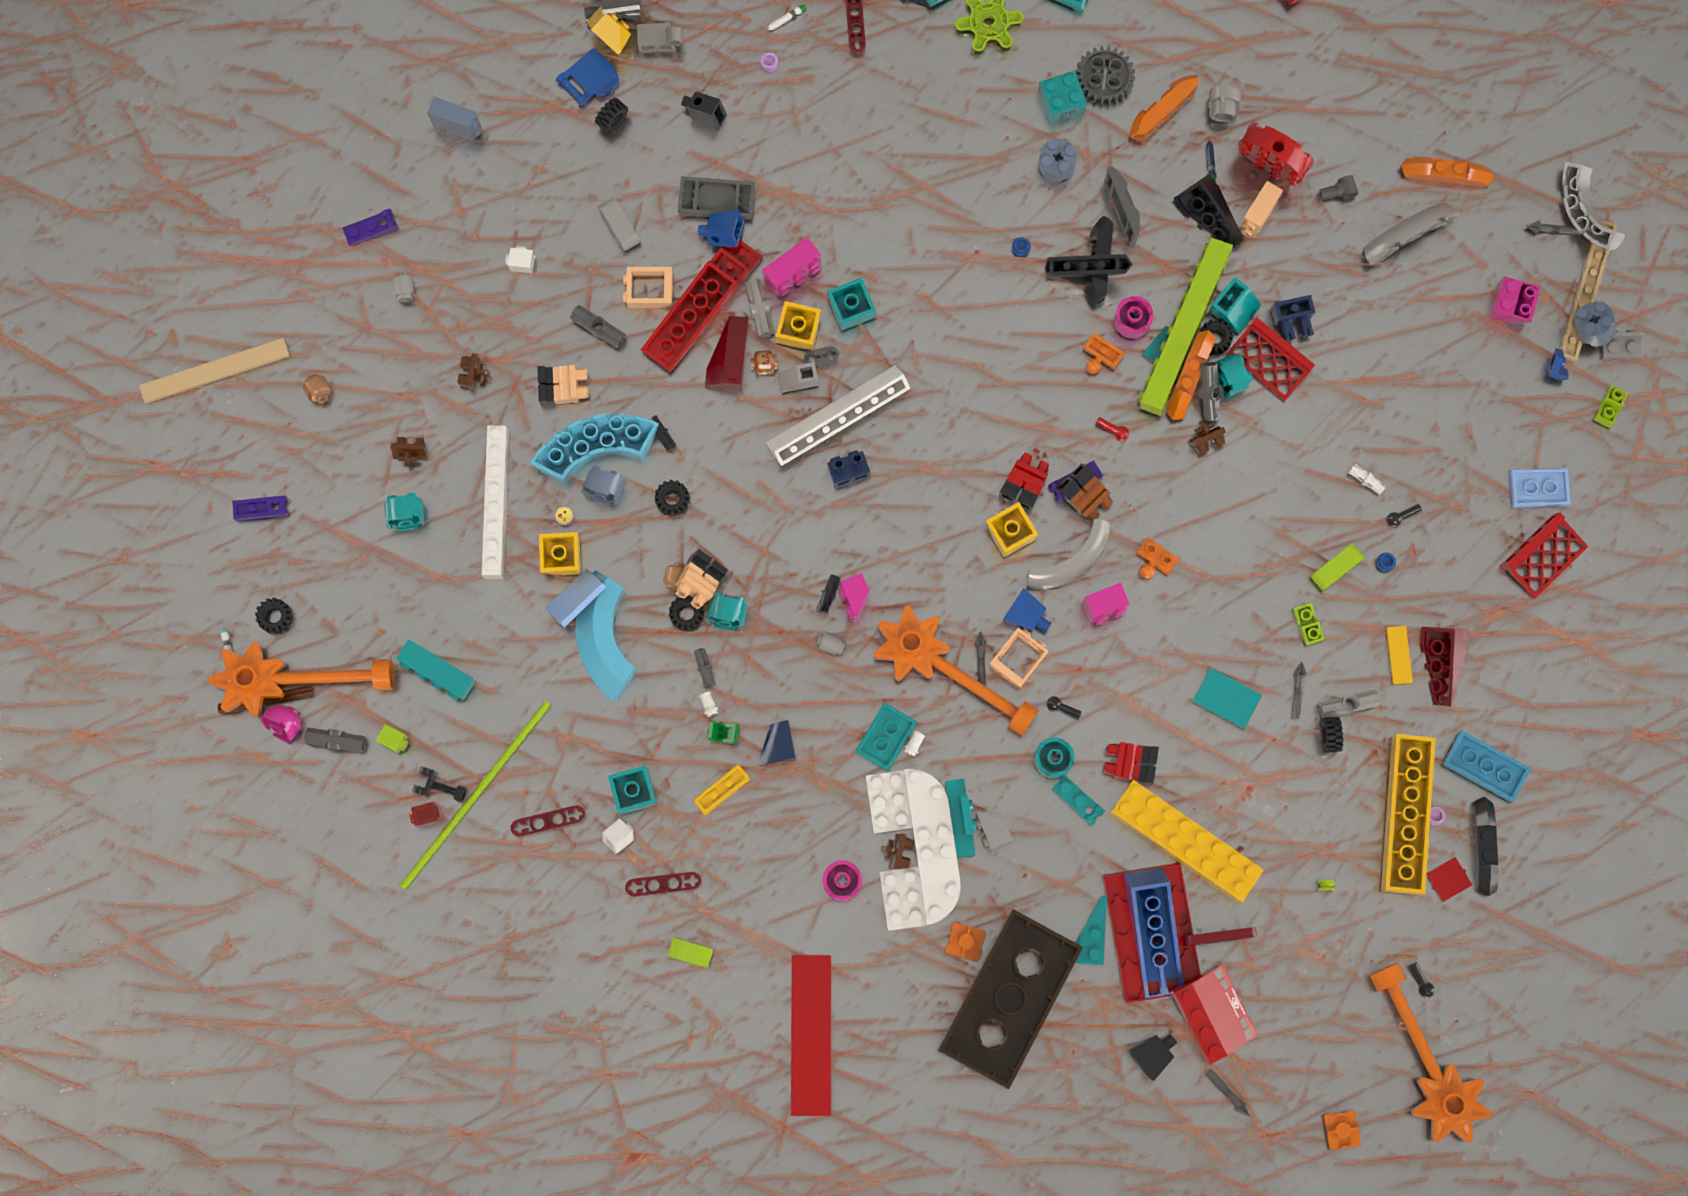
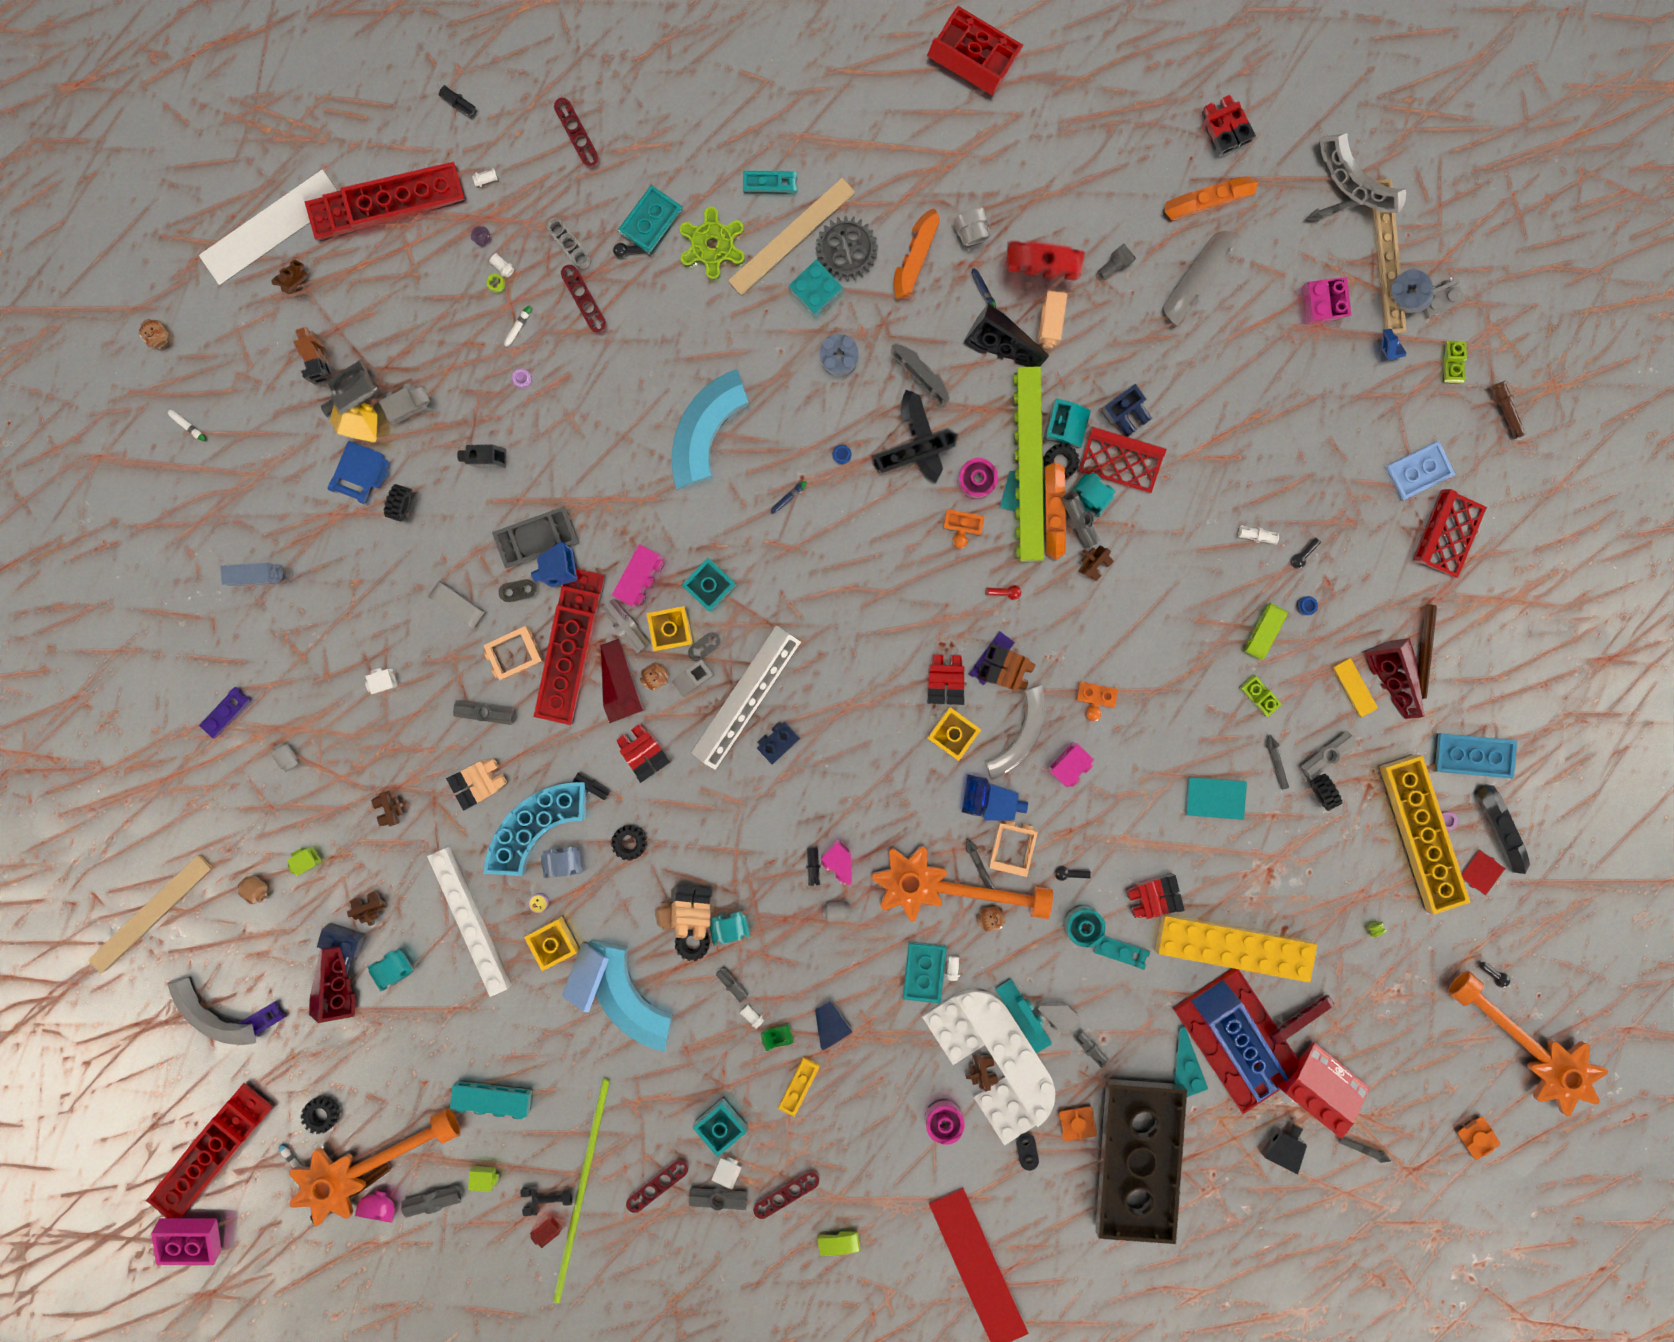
camera: 30 degrees left, 10 degrees up
none -> red slope [146,1083,273,1218]
none -> dark pink brick [151,1218,221,1265]
none -> light grey brick [167,977,256,1045]
none -> lime brick [287,846,322,877]
none -> dark red wedge [309,946,356,1023]
none -> dark blue brick [317,923,365,973]
none -> clear smoke plate [499,579,538,602]
none -> red hips [616,724,672,783]
none -> medium azure brick [672,369,749,490]
none -> dark grey piece [689,1188,748,1211]
none -> tan tile [728,178,855,296]
none -> dark blue piece [771,481,807,514]
none -> clear blue slope [962,774,991,816]
none -> medium nougat head [976,905,1006,932]
none -> black plate [1016,1131,1039,1171]
none -> dark grey pin [1074,1031,1110,1068]
none -> hips [1203,95,1256,157]
none -> reddish brown axle [1418,604,1437,699]
none -> reddish brown pin [1490,380,1526,439]

